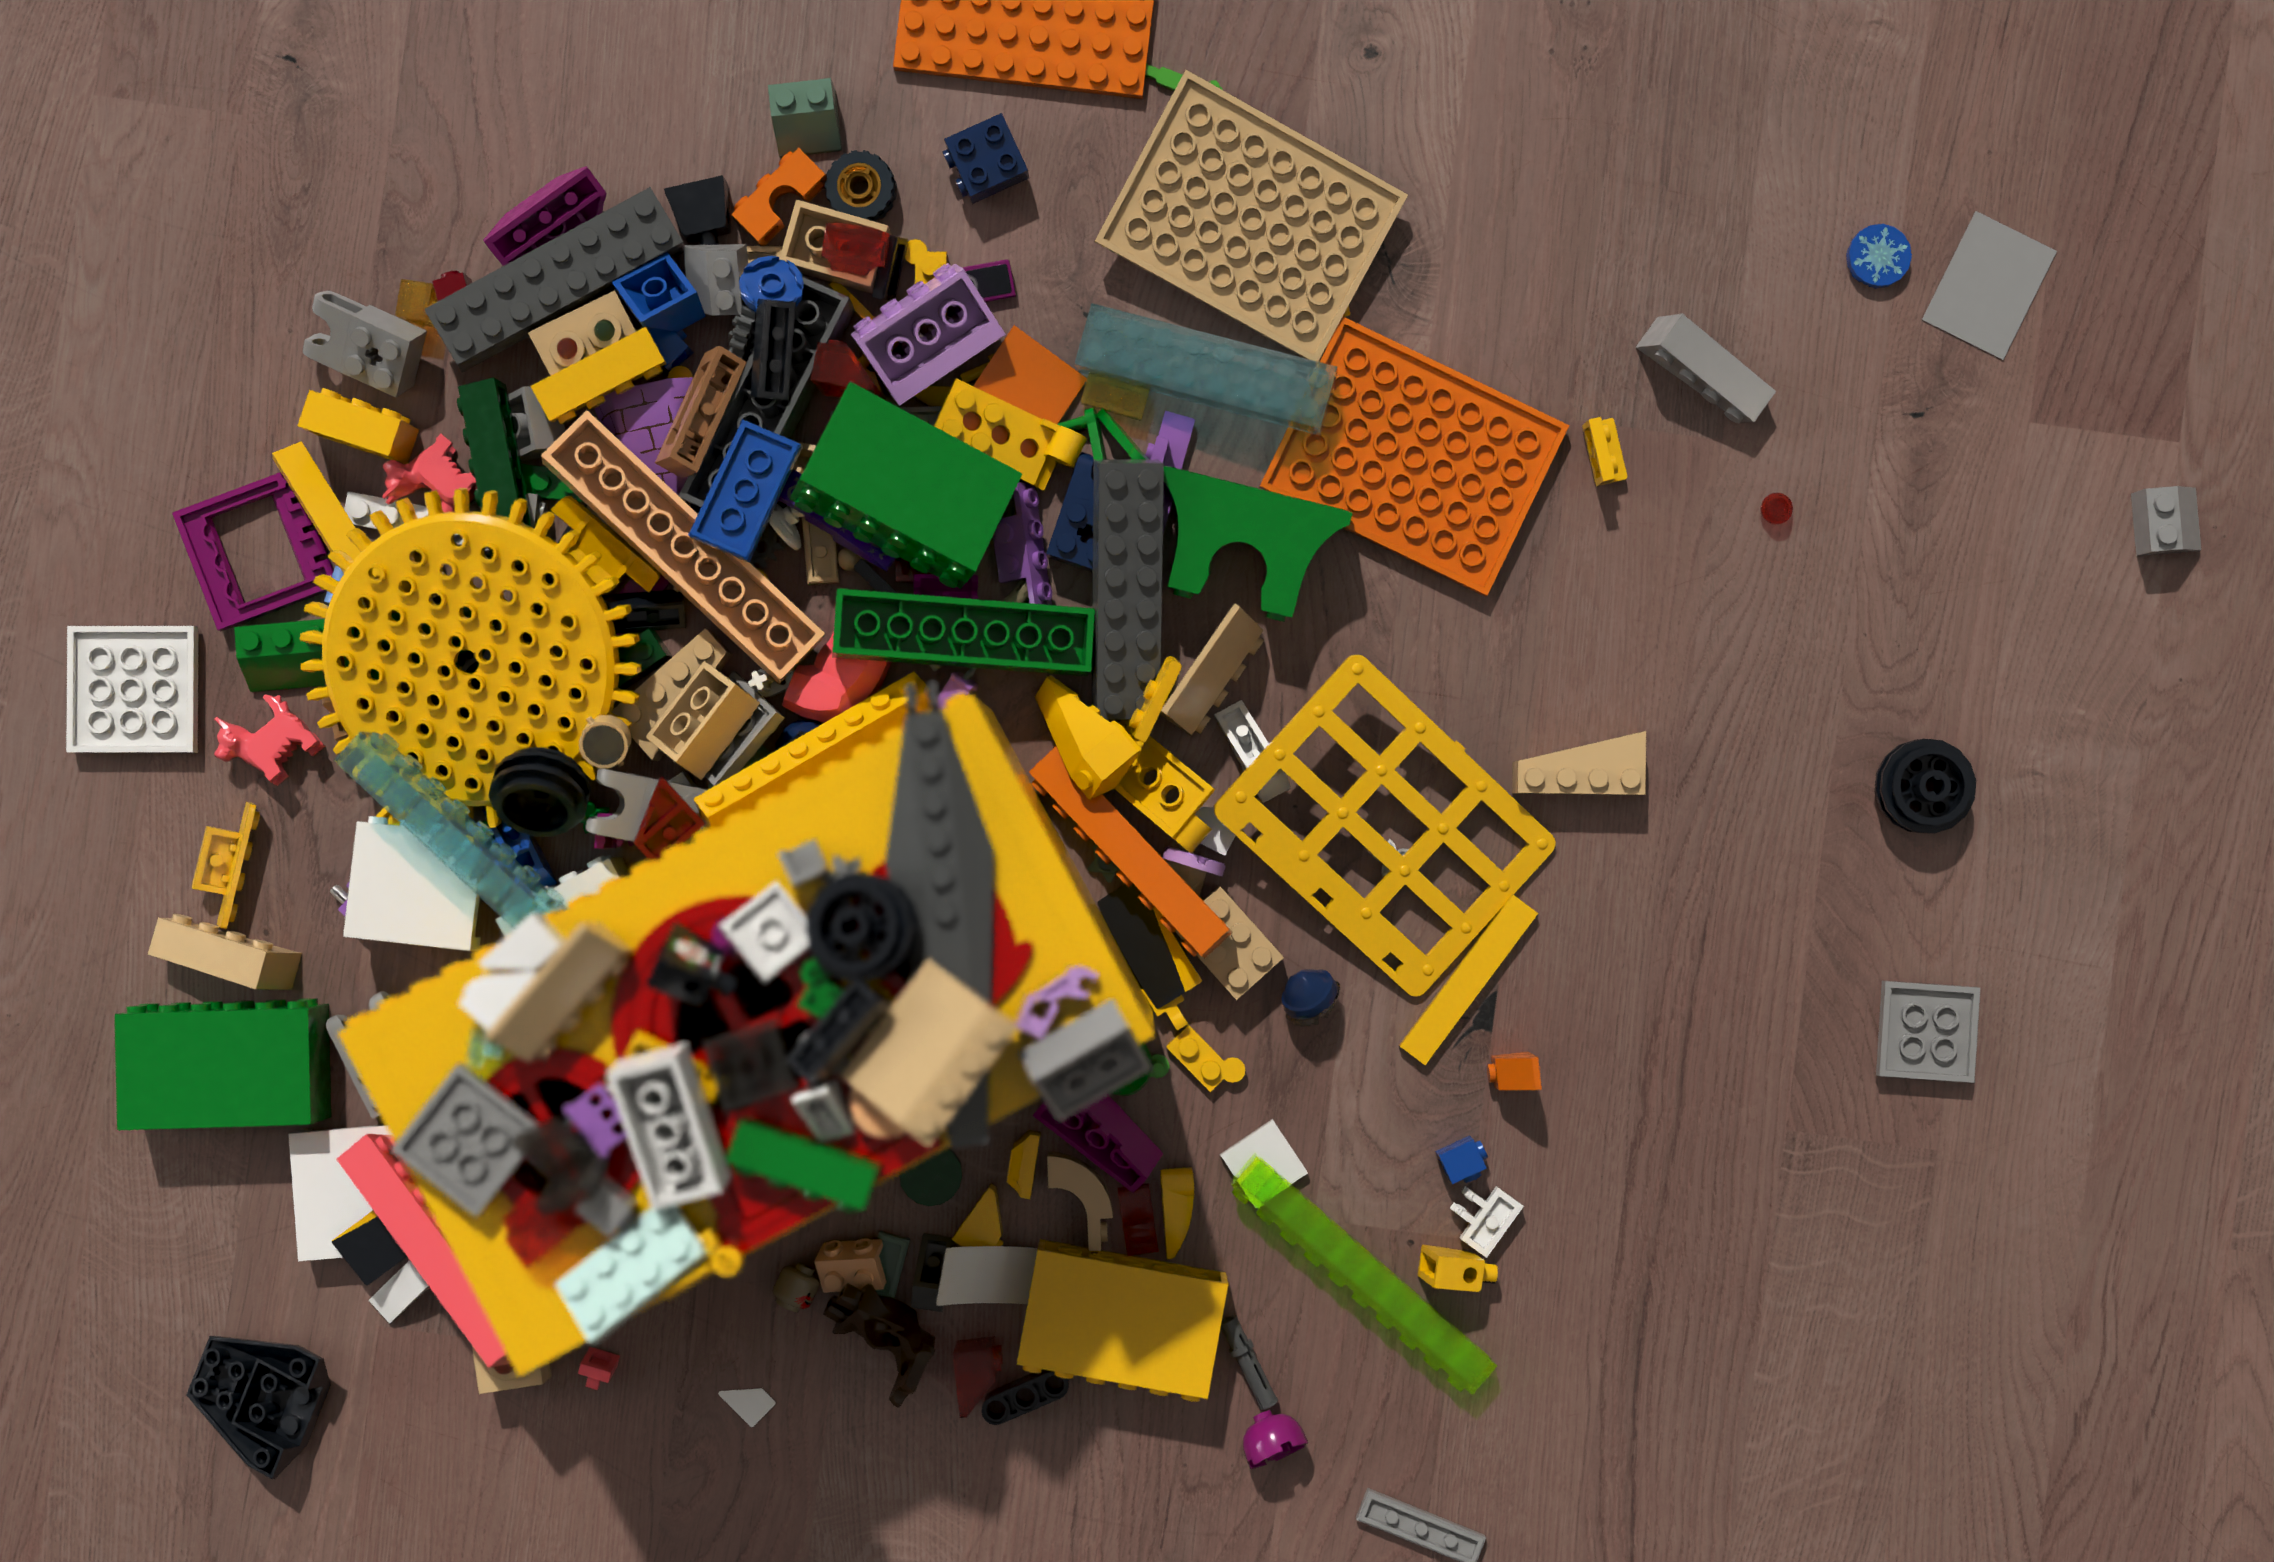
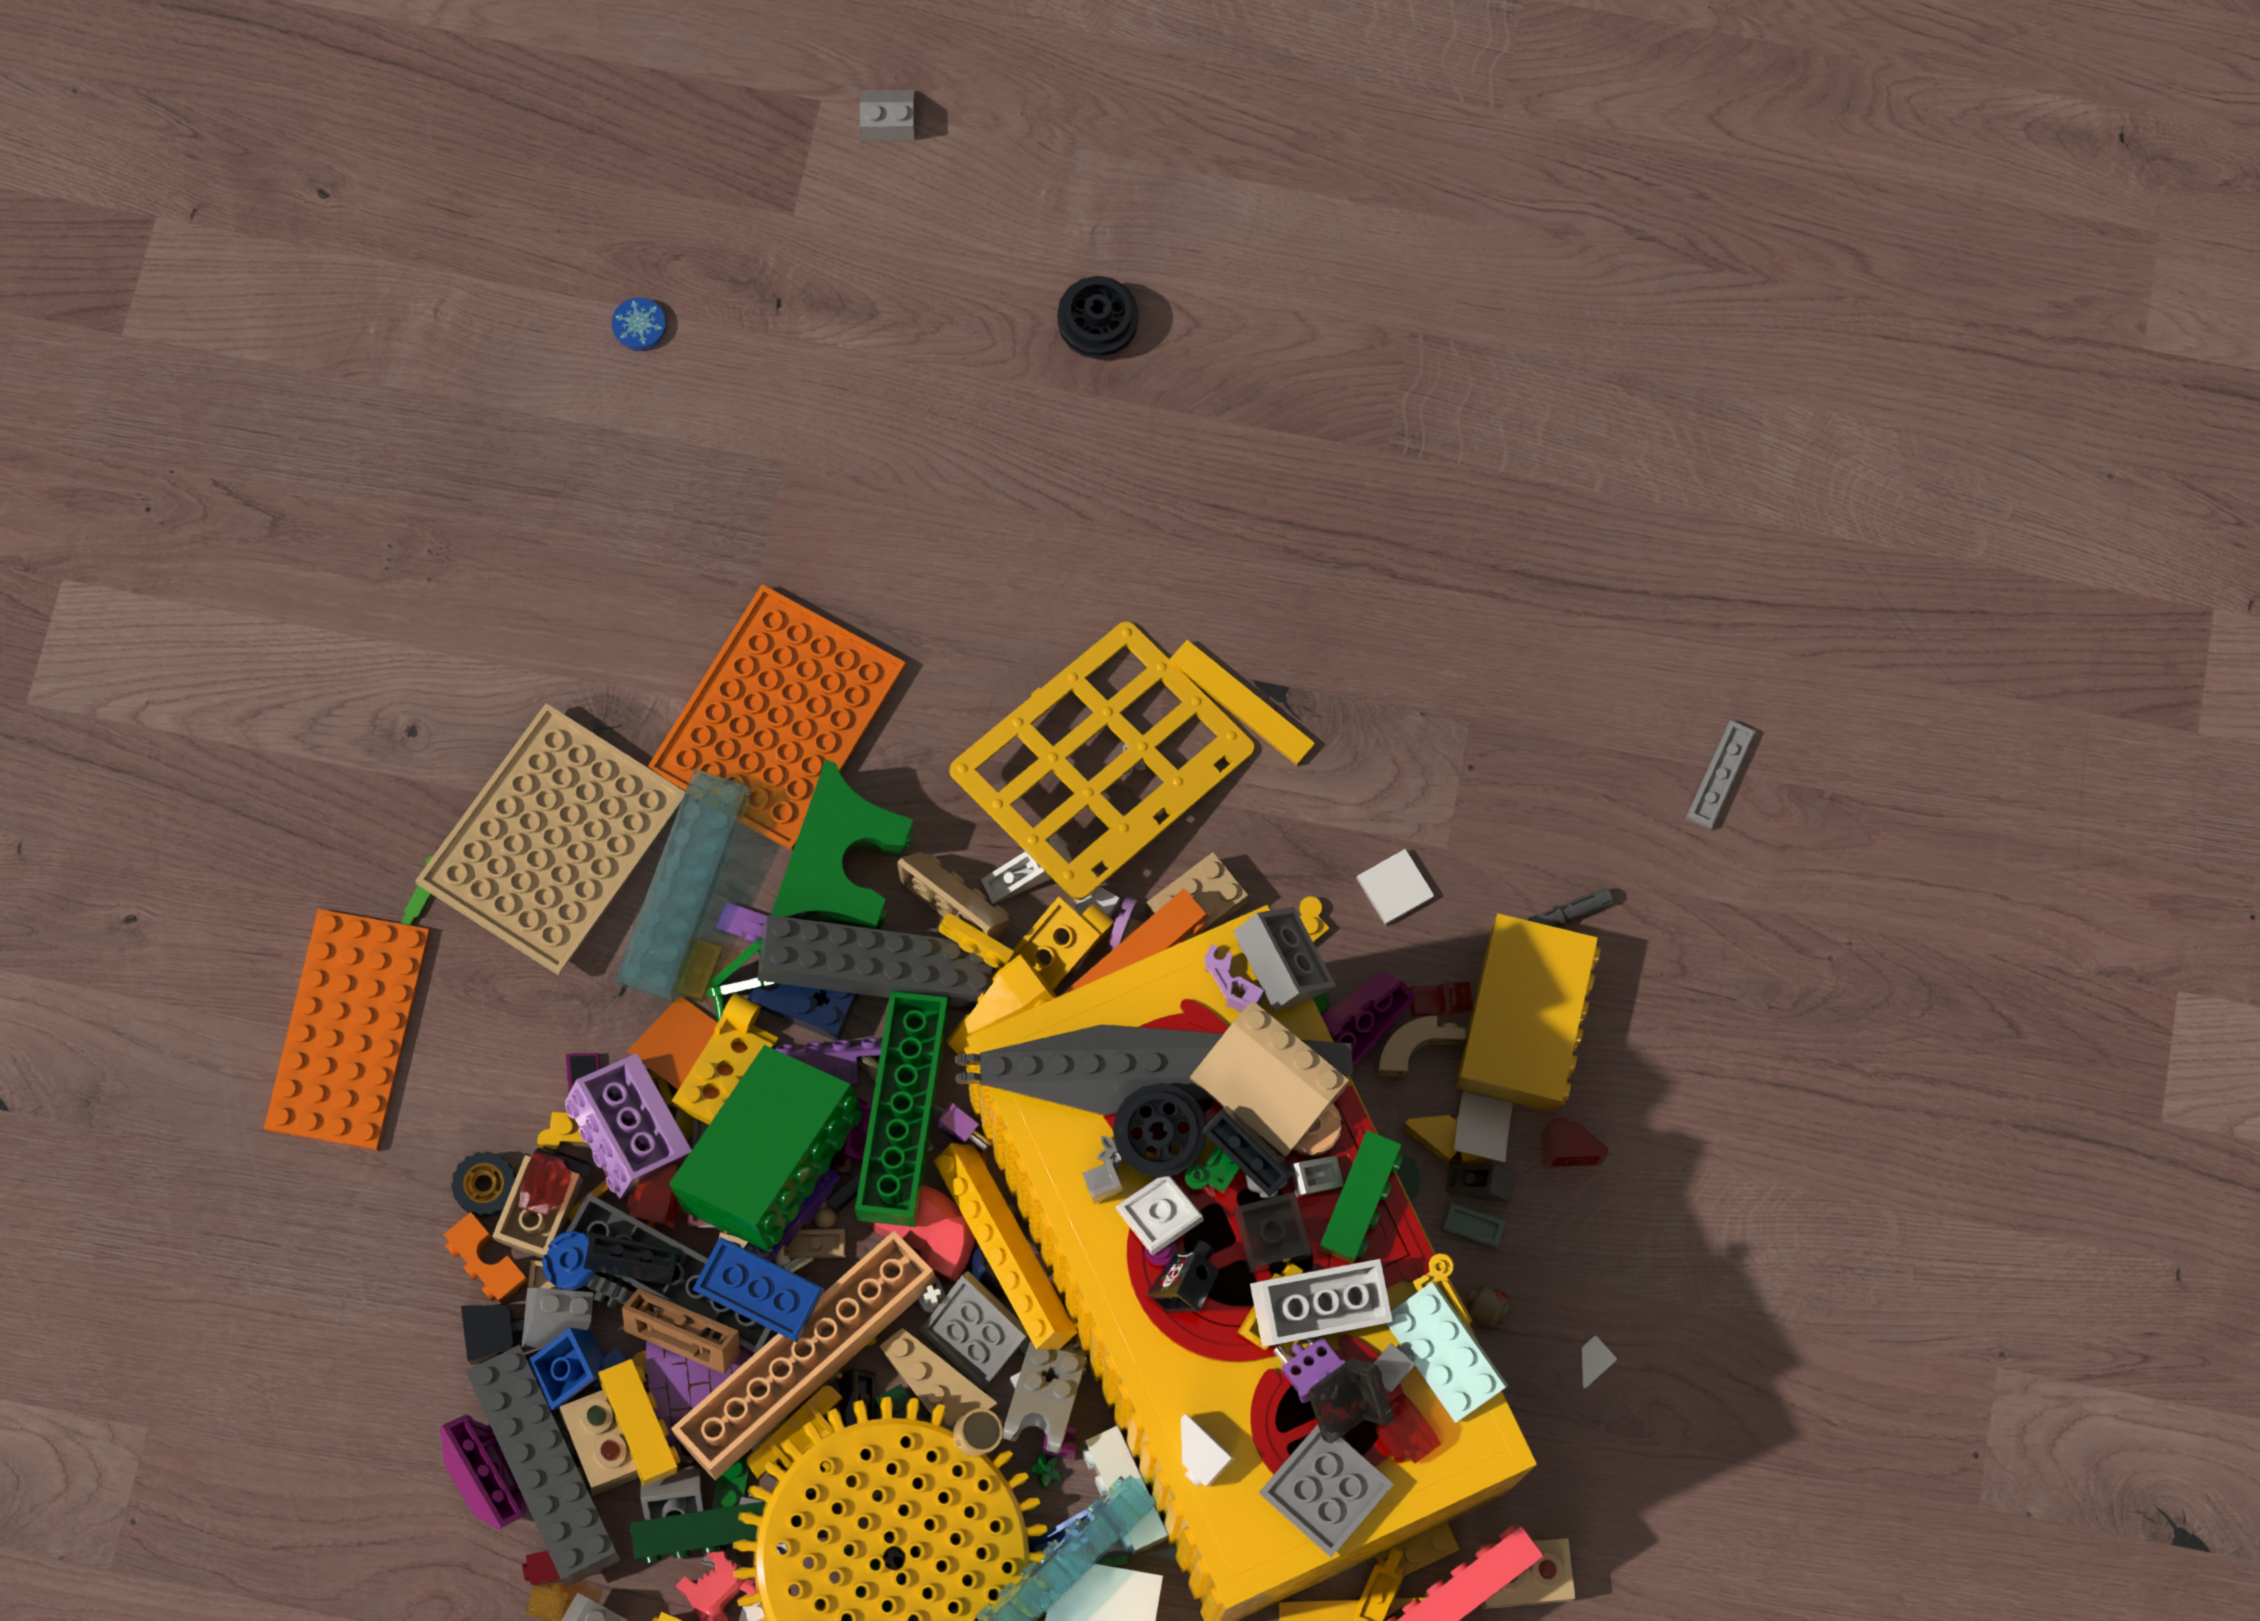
camera: 90 degrees left, 15 degrees down
clear light blue tile [466,1027,504,1068] -> none
white slope [478,912,566,970] -> none
tan slope [485,922,633,1062] -> none
black wheel [488,747,591,837] -> none
coral tile [578,1347,620,1390] -> none
dark red wing [633,776,705,861] -> none
tan brick [646,661,760,780] -> none
sand green slope [768,78,842,158] -> none
light nougat bracket [814,1238,887,1293] -> none
dark brown hips [823,1283,935,1408] -> none
dark blue brick [942,113,1029,204] -> none
black beam [981,1369,1070,1425] -> none
yellow slope [1006,1130,1041,1199] -> none
yellow piece [1160,1167,1194,1259] -> none
clear neon green brick [1230,1153,1497,1395] -> none
magenta cylinder [1243,1410,1308,1469] -> none
dark blue hair [1281,969,1340,1027] -> none
yellow torso [1417,1244,1498,1292] -> none
blue brick [1435,1135,1488,1184] -> none
white hinge [1450,1186,1524,1258] -> none
orange slope [1487,1052,1542,1090] -> none
tan wedge [1512,731,1646,795] -> none
yellow bracket [1582,417,1627,487] -> none
light grey wedge [1635,314,1776,424] -> none
clear red plate [1760,493,1793,525] -> none
light grey plate [1876,980,1980,1083] -> none
light grey sticker [1922,211,2057,360] -> none

